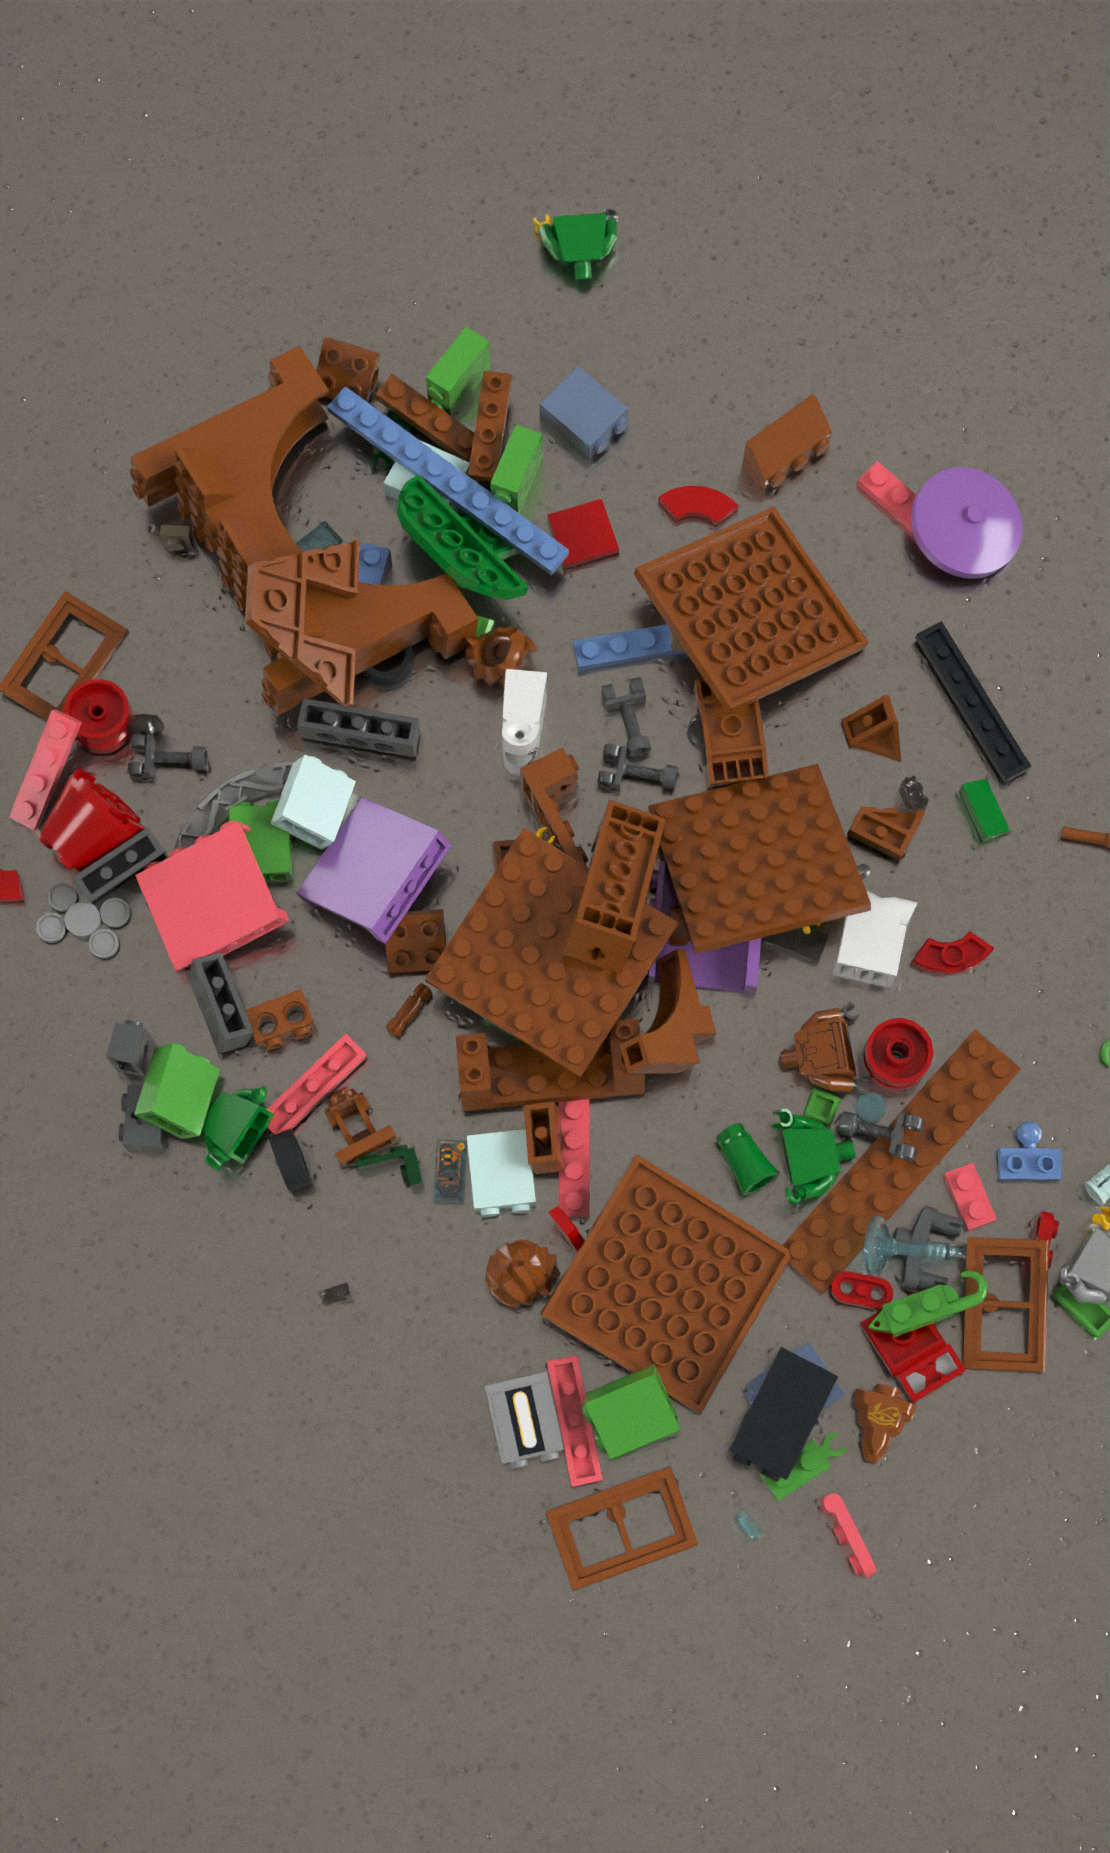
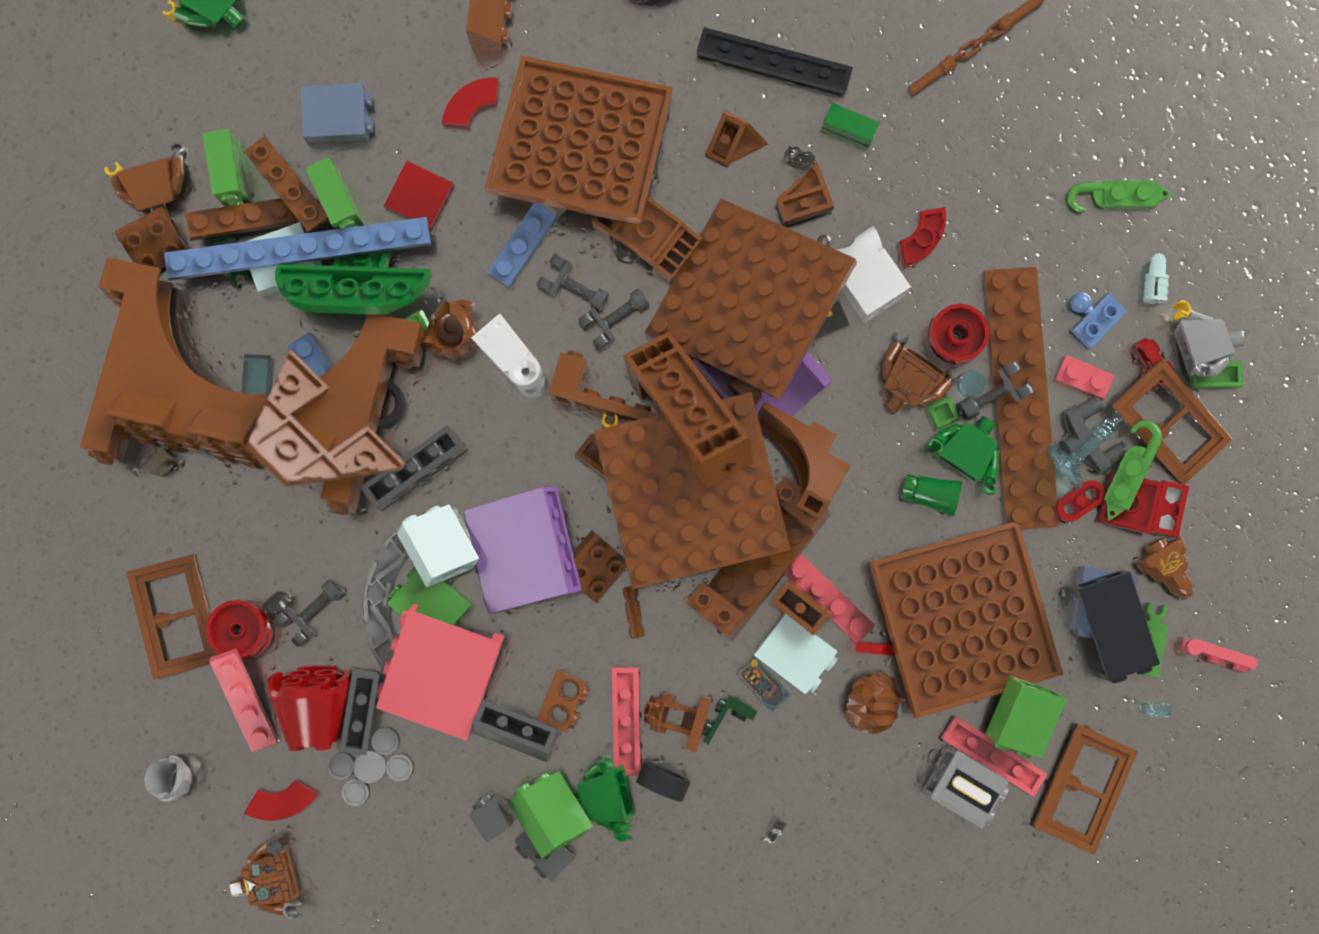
camera: 45 degrees left, 10 degrees up
none -> dark orange torso [104,143,185,217]

